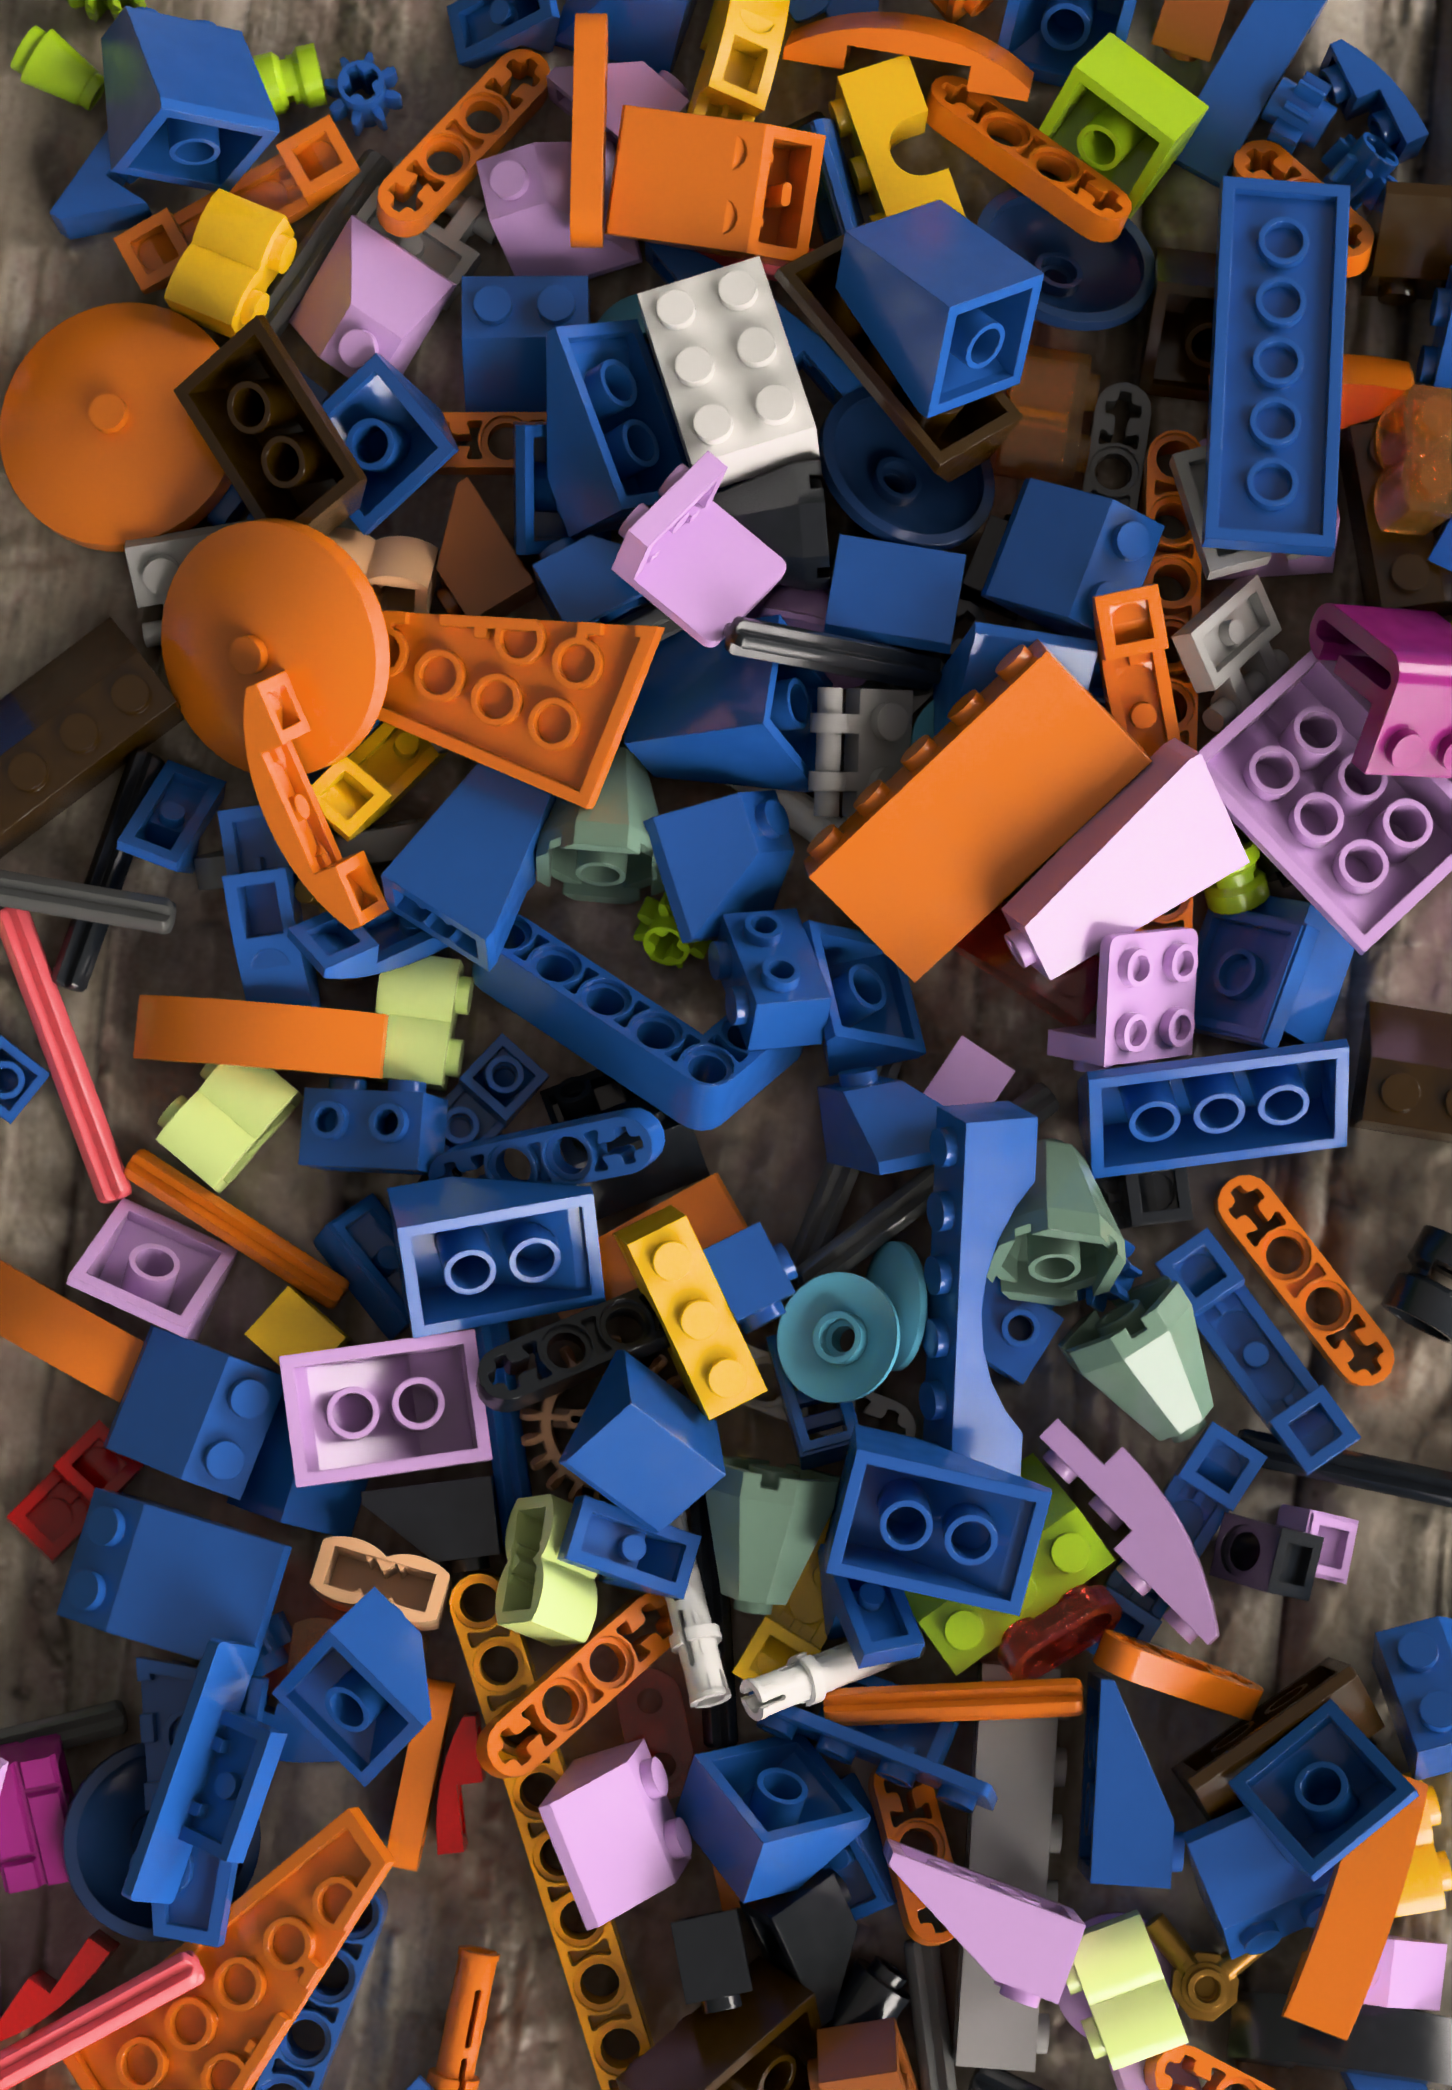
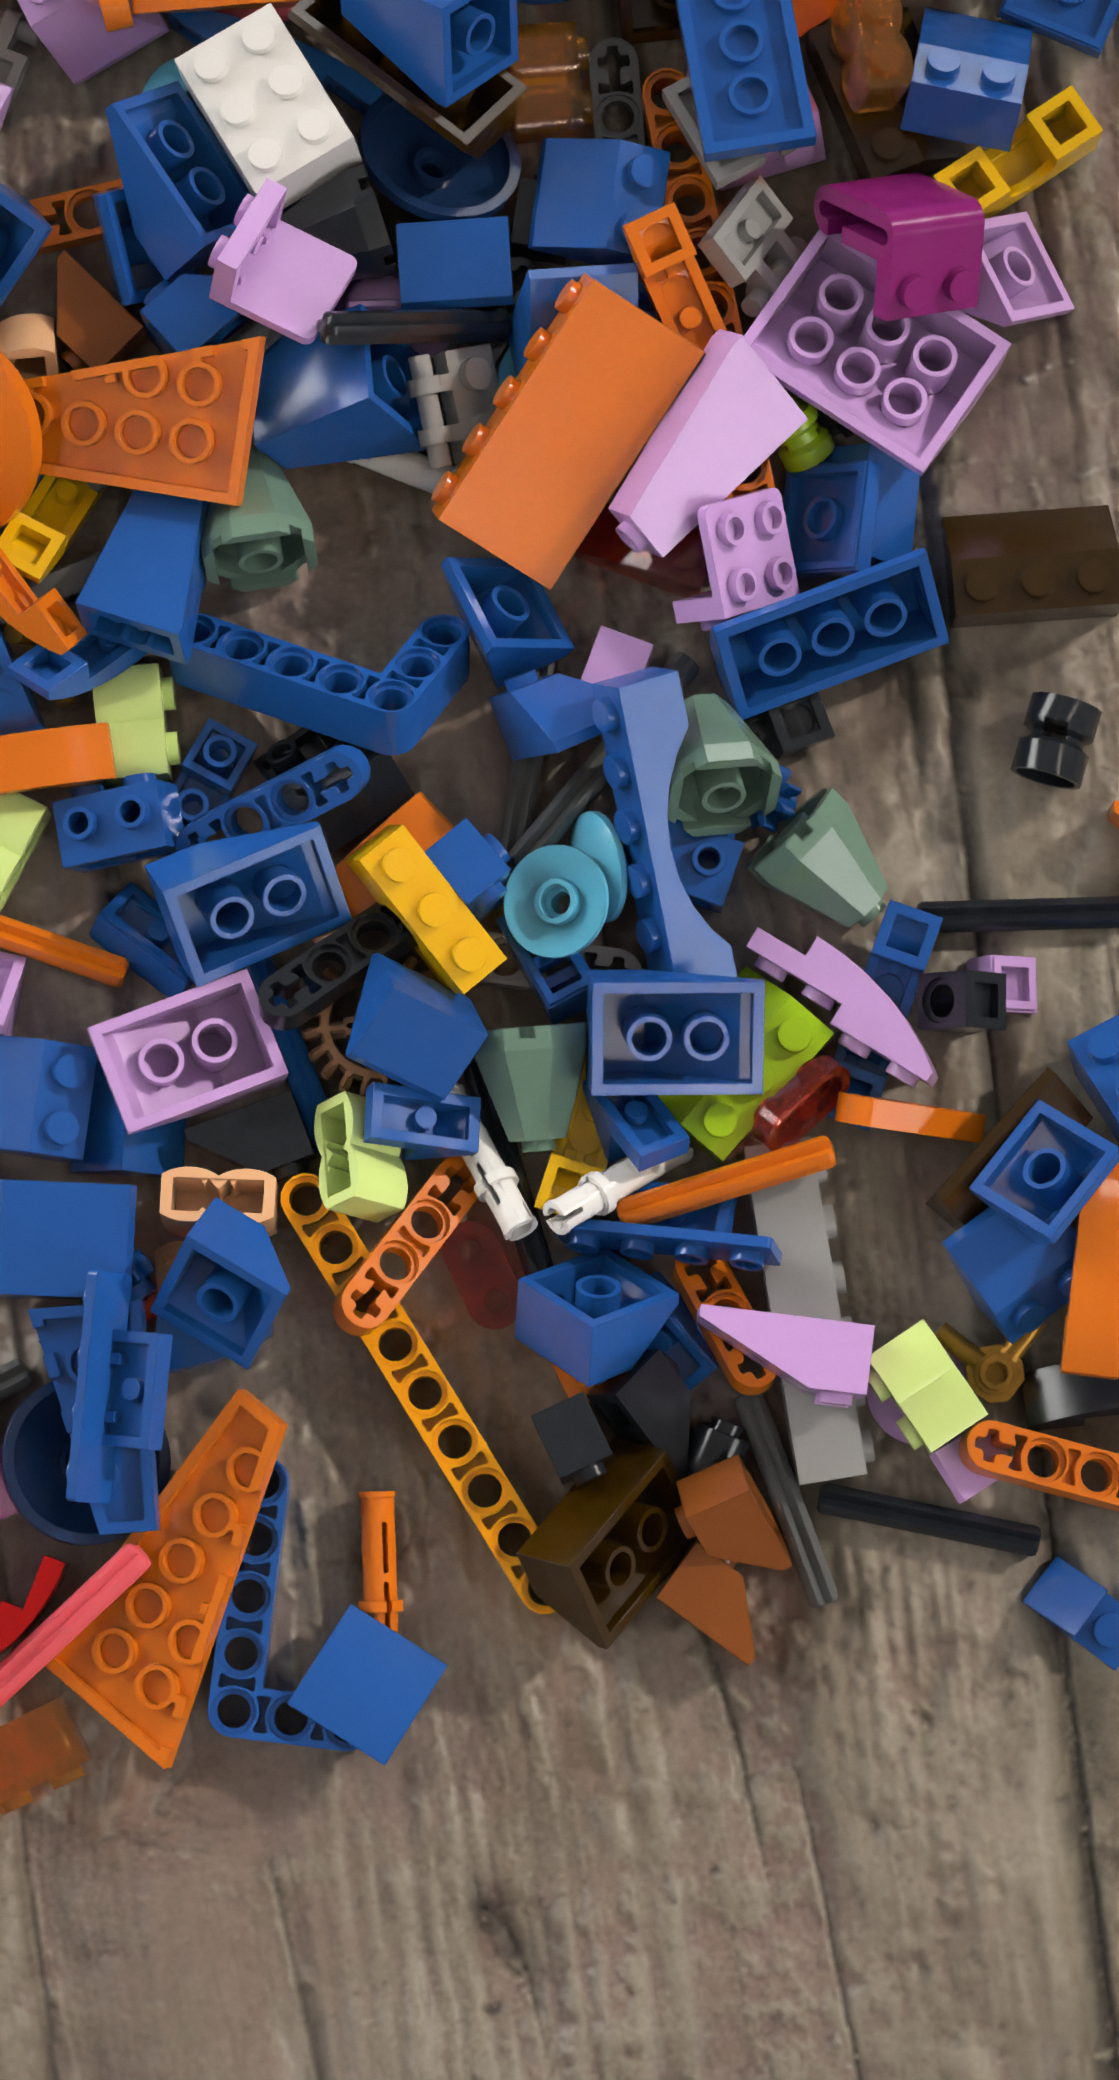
camera: 15 degrees left, 0 degrees up
yellow brick [245,1286,352,1366] -> none
orange beam [387,1678,456,1872] -> none
red slope [436,1711,487,1855] -> none
blue slope [462,275,591,412] -> none
lavender slope [538,1738,692,1930] -> none
lime gear [633,891,712,968] -> none
blue slope [643,790,795,944] -> none
blue brick [708,908,832,1051] -> none
blue slope [1077,1671,1185,1889] -> none
blue slope [1155,1227,1361,1476] -> none
orange beam [1214,1175,1395,1387] -> none

